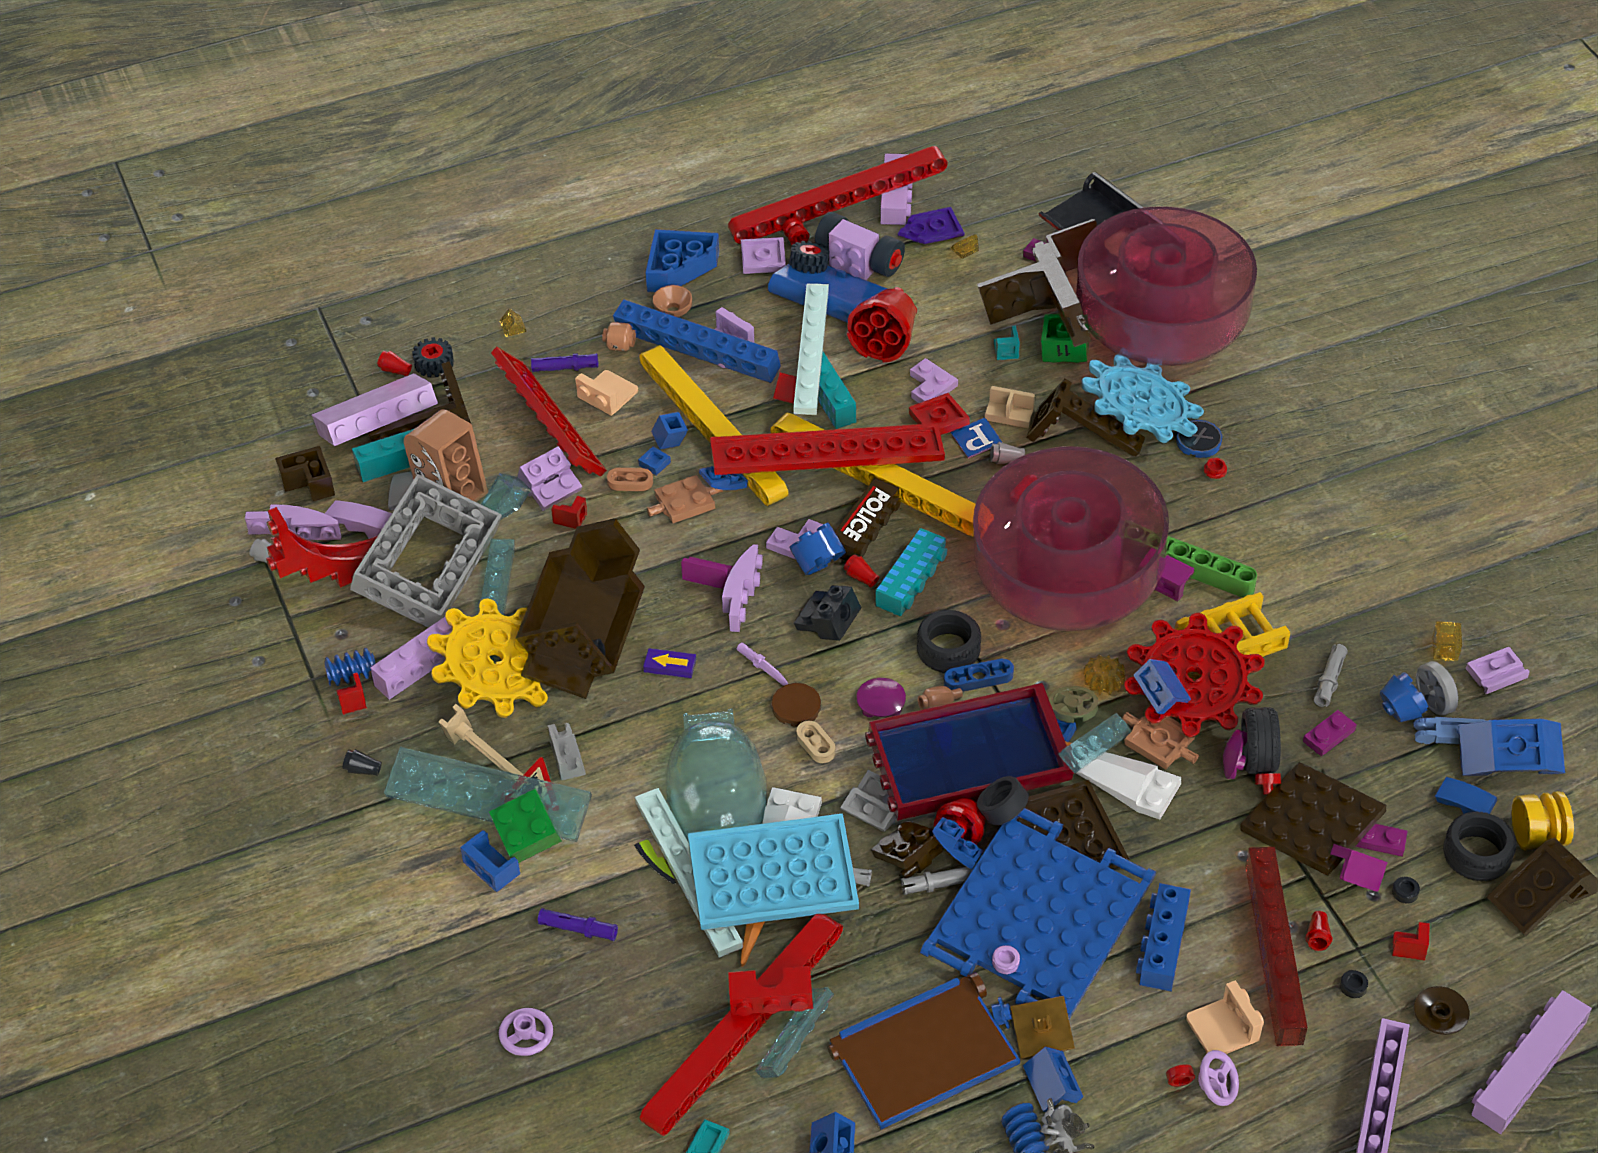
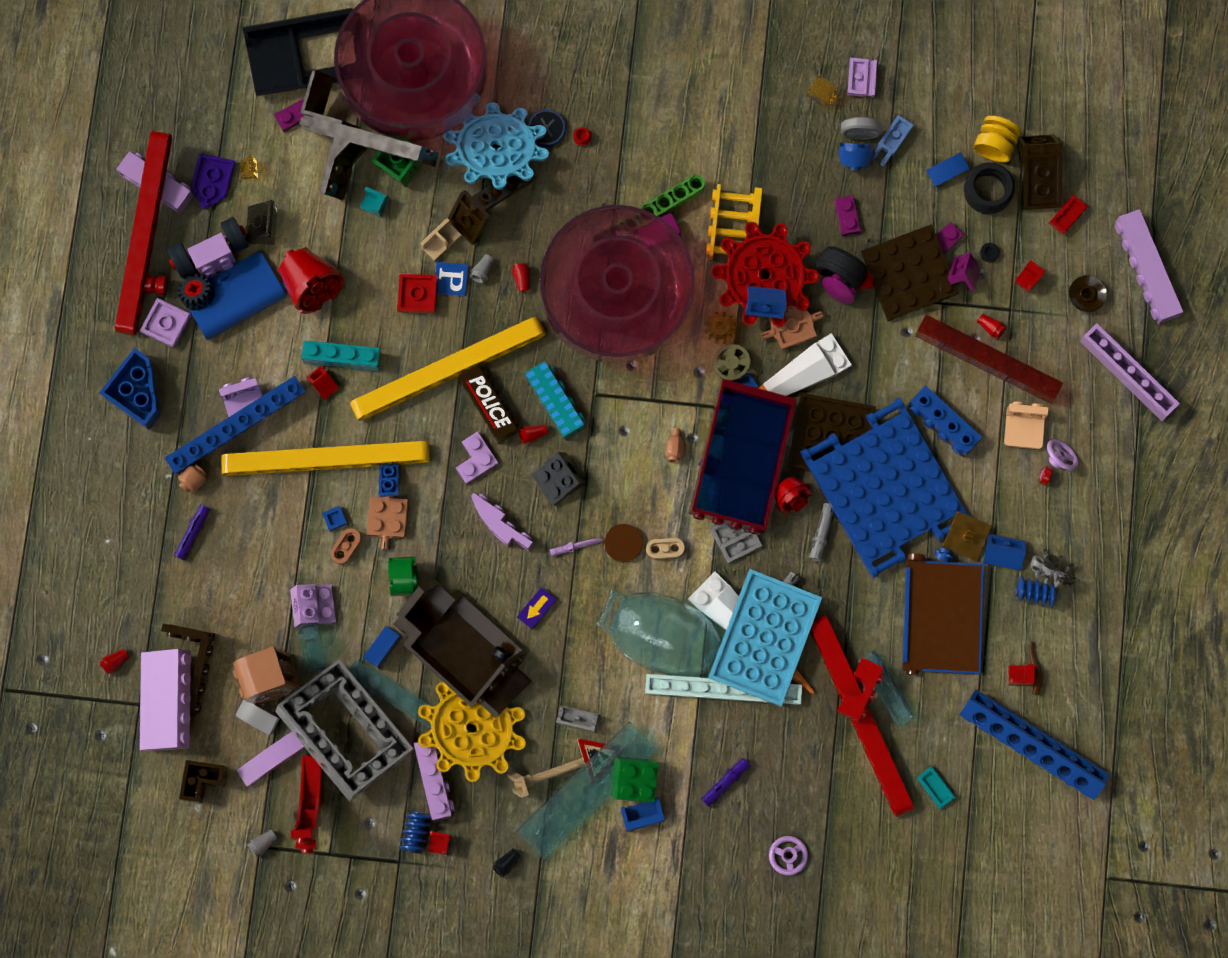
camera: 60 degrees left, 30 degrees up
lavender slope [245,505,341,540] -> none
teal brick [352,429,414,482] -> none
black wheel [412,337,454,378] -> none
red plate [491,346,607,477] -> none
clear yellow slope [500,309,526,337] -> none
red panel [551,496,587,529] -> none
light nougat bracket [575,370,638,416] -> none
sticker [634,839,676,884] -> none
blue brick [651,412,688,450] -> none
nougat piece [653,285,692,318] -> none
magenta panel [681,557,733,589] -> none
red plate [710,423,945,475] -> none
blue brick [789,522,846,575] -> none
light aqua plate [794,284,829,415] -> none
magenta dish [857,678,906,717] -> none
dark brown plate [871,820,943,878] -> none
lavender plate [910,358,958,403] -> none
black tyre [917,610,981,673] -> none
blue slope [932,817,984,870] -> none
blue beam [944,659,1014,692] -> none
black tyre [977,776,1029,825] -> none
lavender tile [992,946,1020,974] -> none
clear light blue plate [1058,713,1132,774] -> none
light grey pin [1314,644,1348,707] -> none
black tile [1340,970,1368,998] -> none
blue slope [1458,719,1565,776] -> none
none -> clear smoke slope [245,200,278,245]
none -> blue panel [363,626,402,669]
none -> green brick [388,556,418,596]
none -> red plate [1049,195,1088,235]

